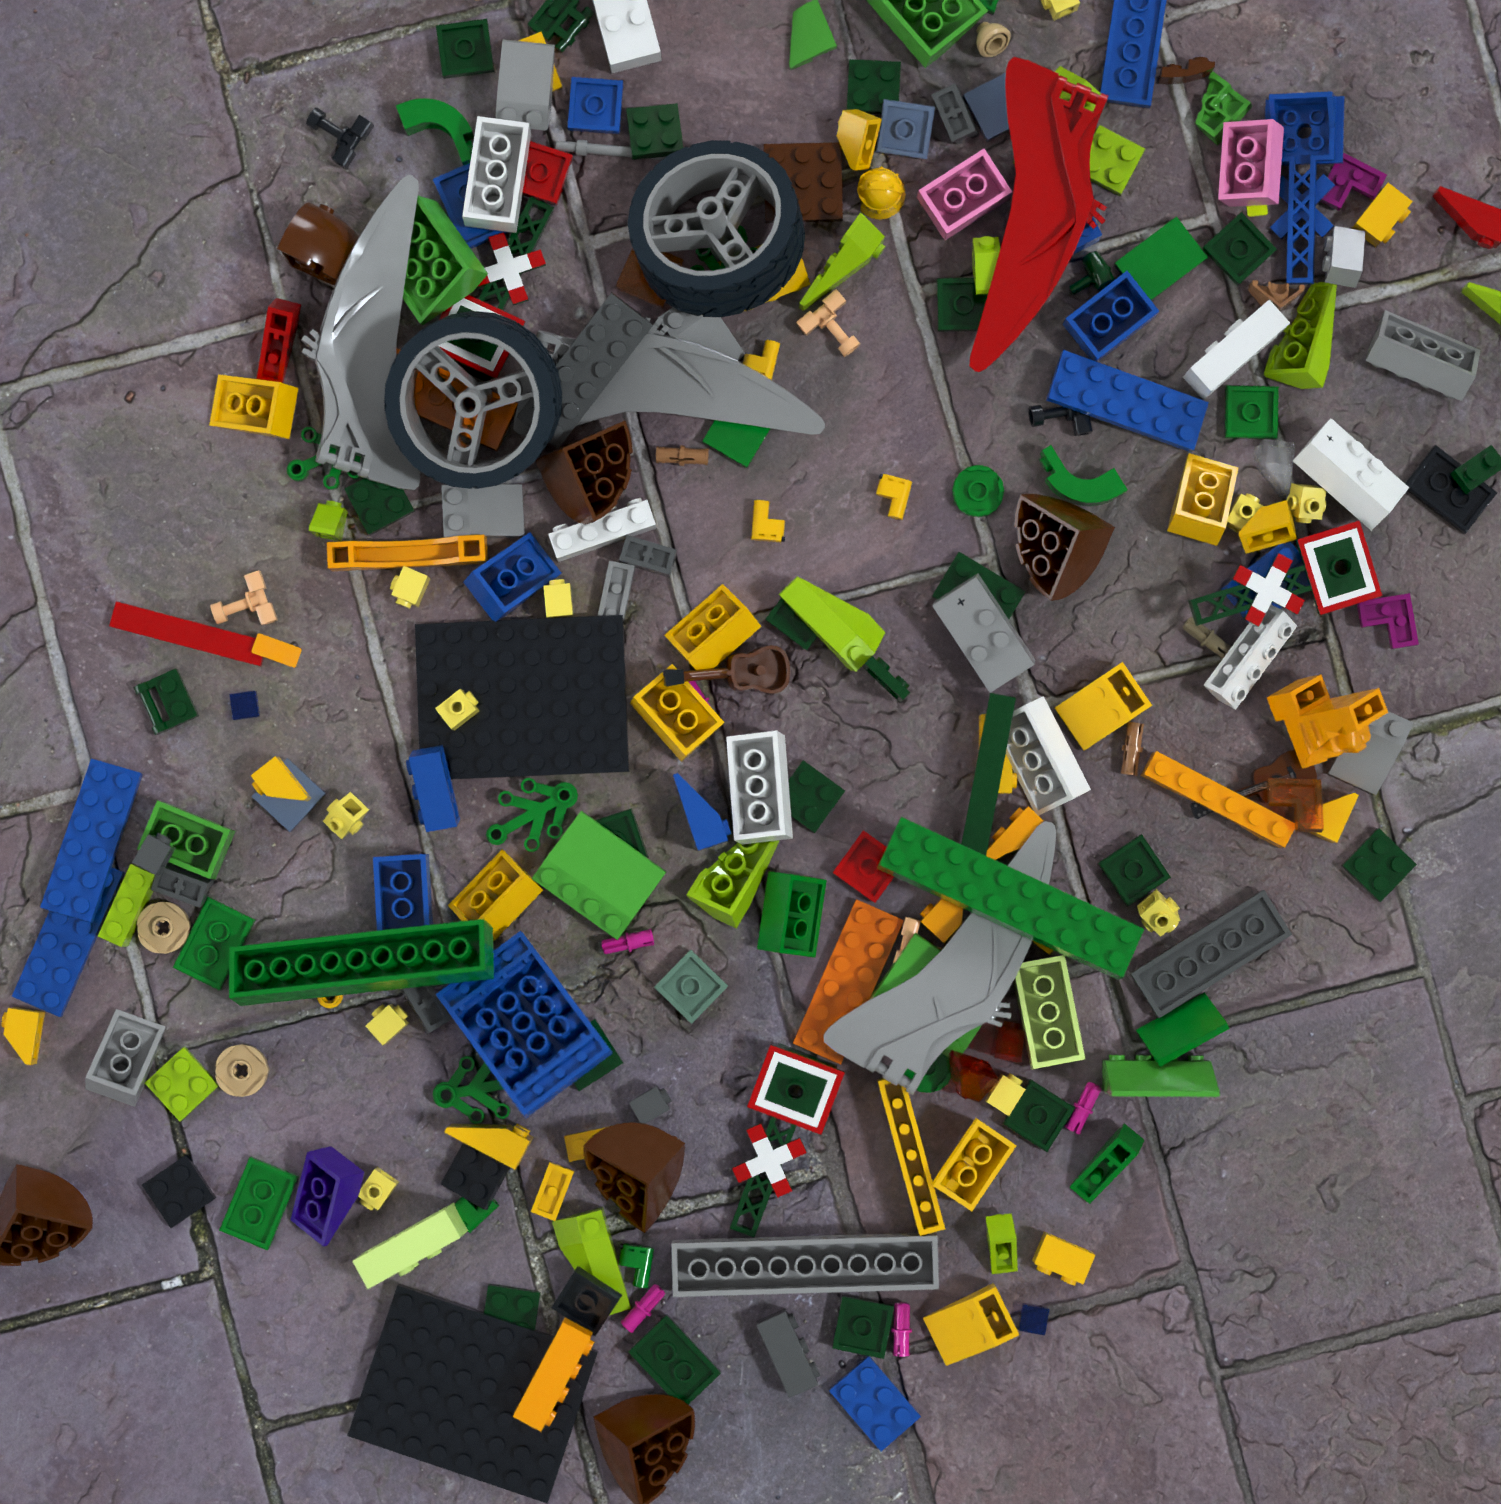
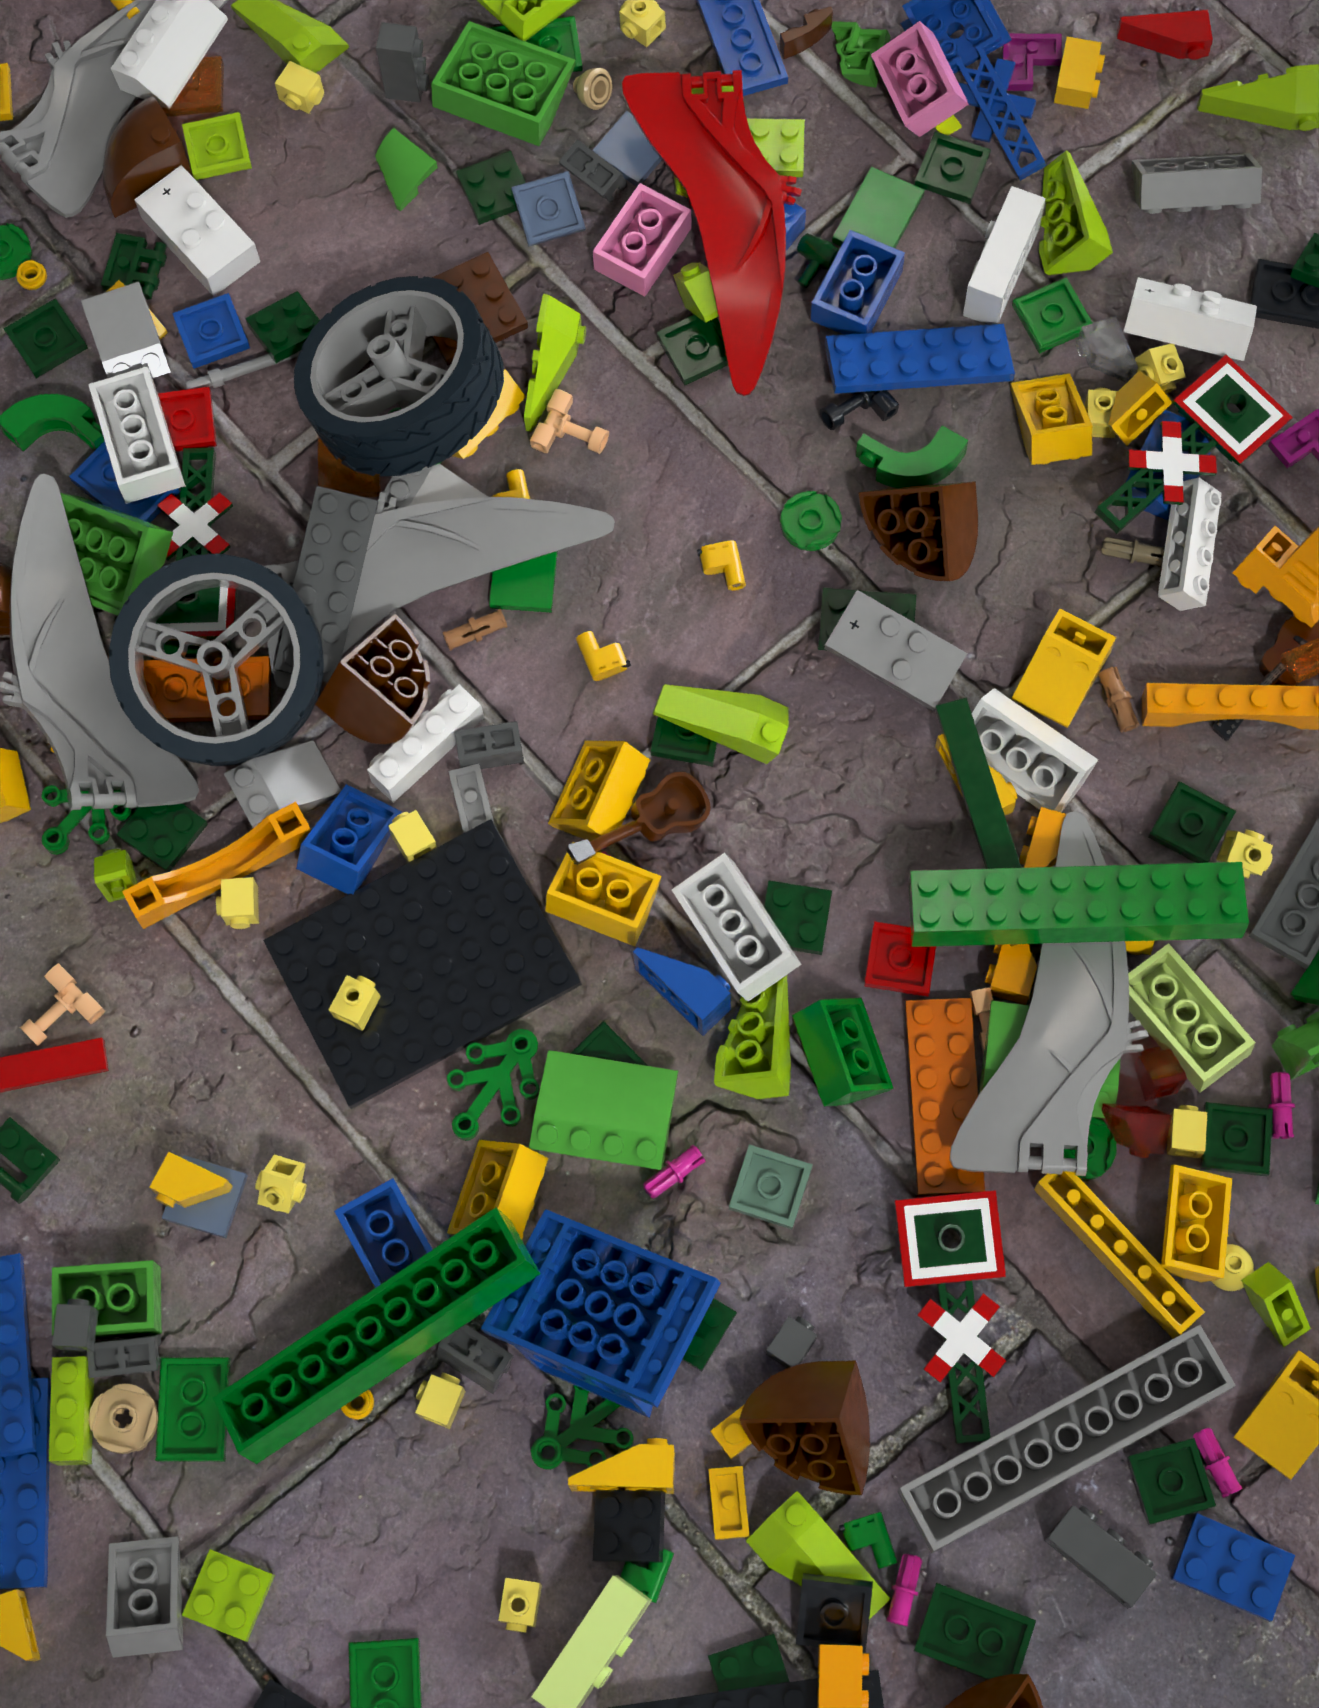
camera: 25 degrees left, 15 degrees down
tan plate [215,1044,270,1097] -> none
clear blue tile [229,691,260,721] -> none
light orange sticker [251,633,302,668] -> none
dark purple slope [290,1146,365,1247] -> none
blue brick [406,745,460,832] -> none
yellow slope [836,109,882,171] -> none
yellow helmet [857,166,906,220] -> none
dark green plate [863,656,910,704] -> none
medium nougat slope [1248,280,1305,311] -> none
brick [1322,226,1365,288] -> none
none -> light yellow brick [1211,1244,1254,1291]

